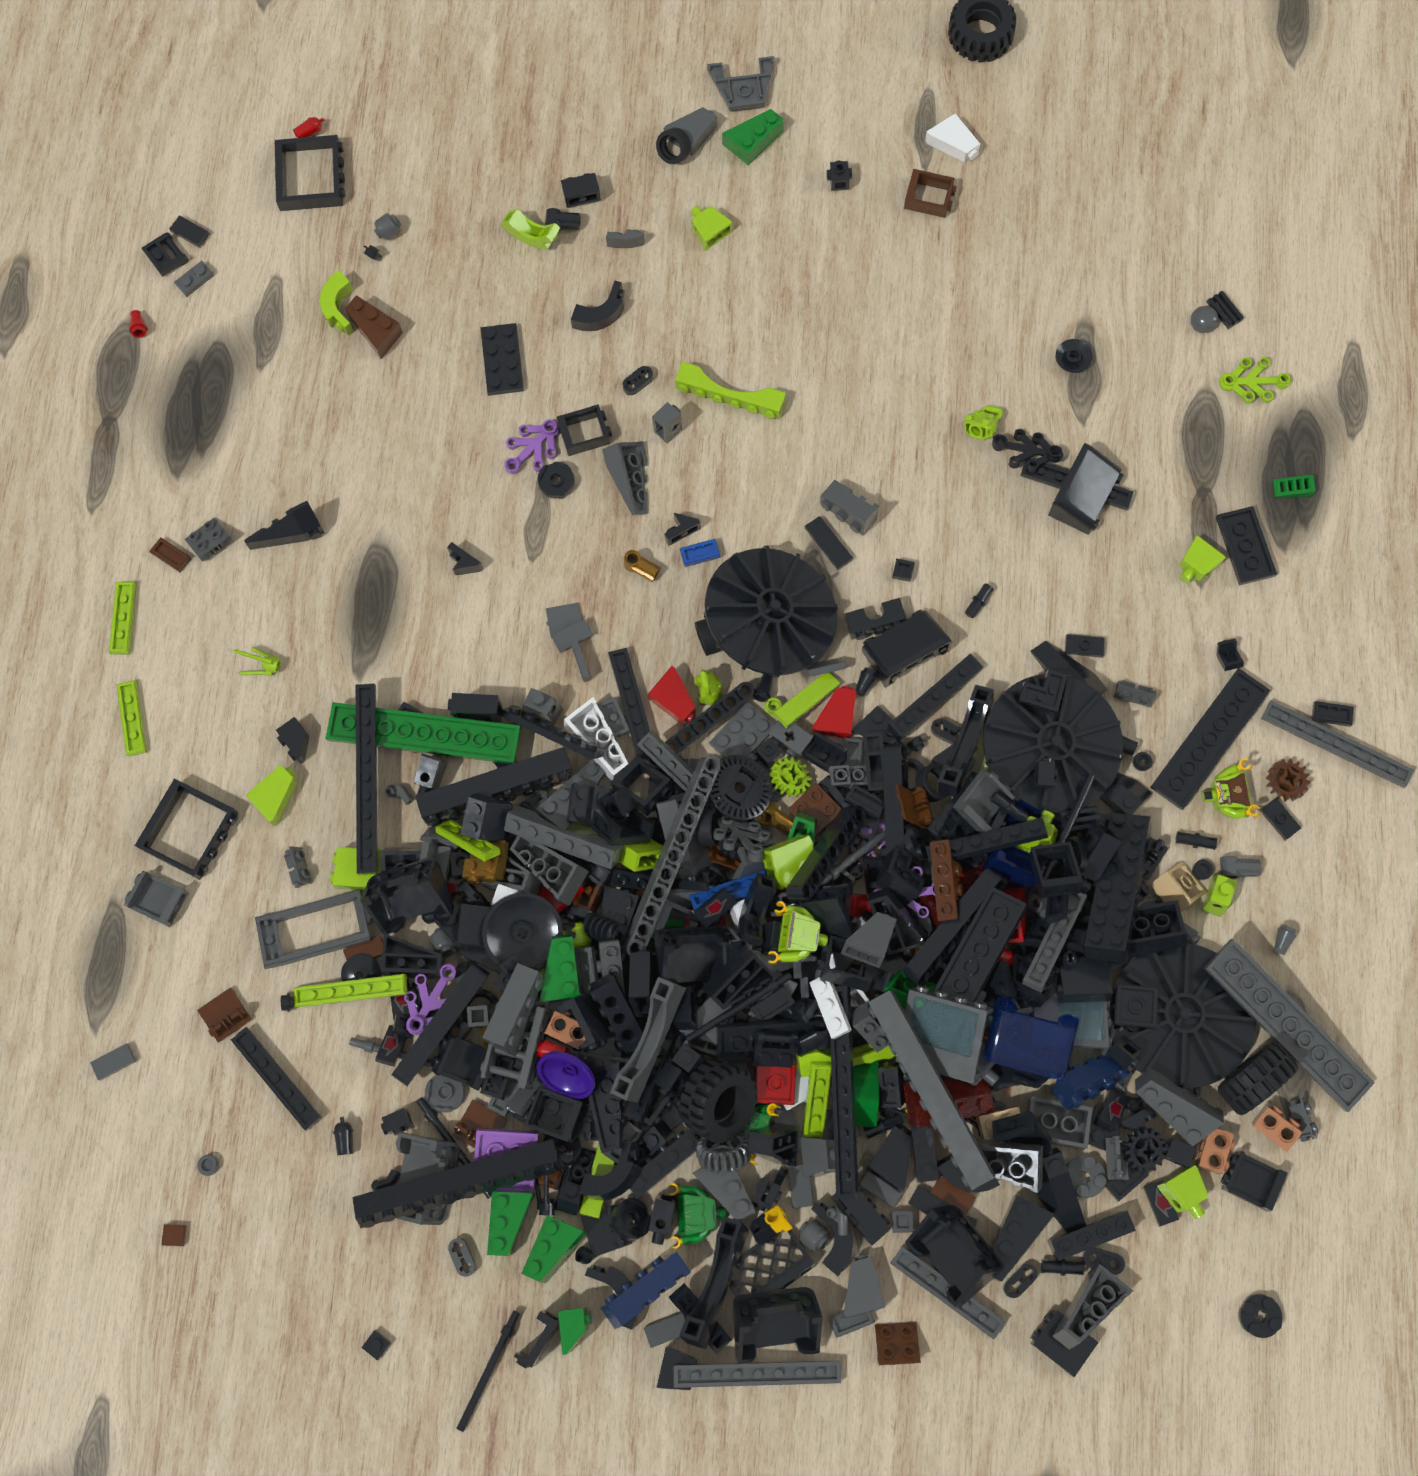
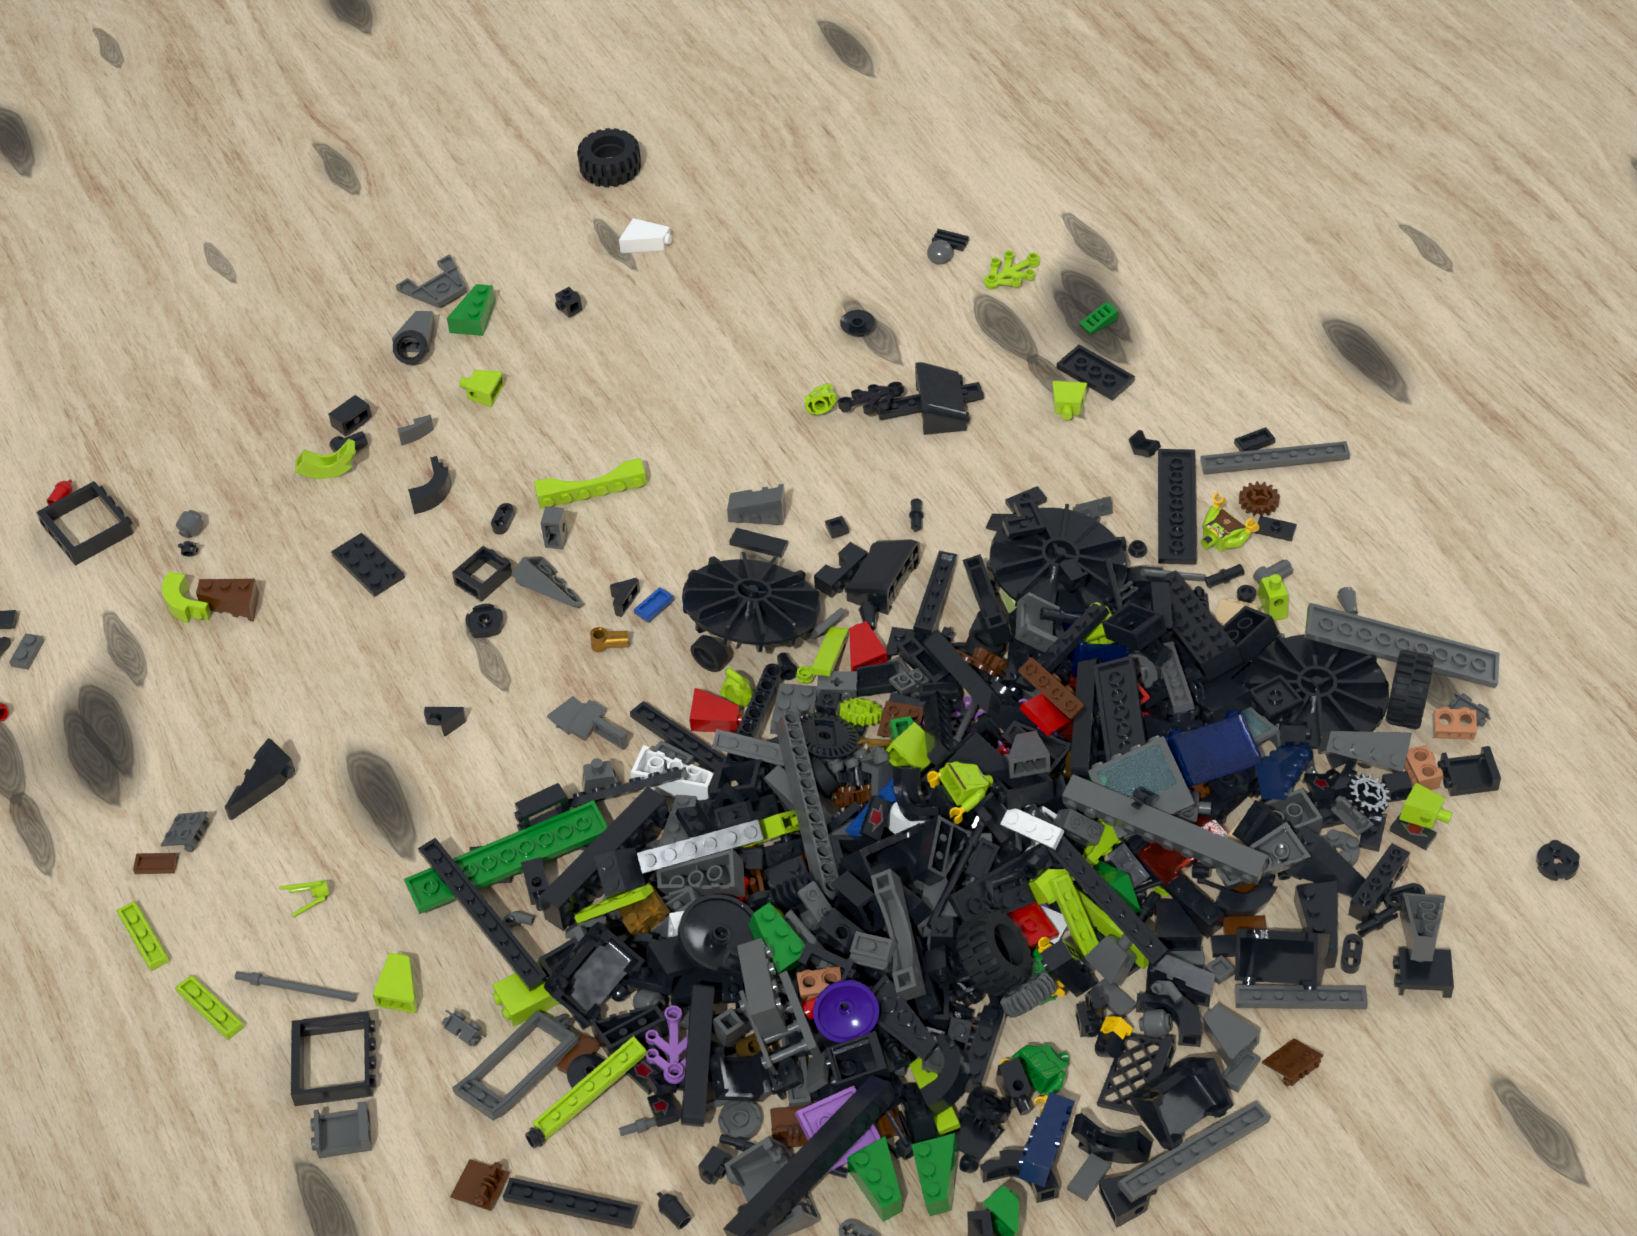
camera: 35 degrees left, 25 degrees down
black slope [276,717,309,764] -> none
medium lavender plant [505,419,559,474] -> none
black arch [679,1217,749,1349] -> none
dark grey wedge [693,1168,756,1221] -> none
reddish brown window [904,169,957,218] -> none
black beam [931,718,961,745] -> none
none -> dark grey bar [235,971,357,1002]
none -> dark grey plate [847,931,897,972]
none -> red tile [1020,693,1070,736]
none -> black plate [1131,786,1159,810]
none -> dark grey bar [1140,568,1206,582]

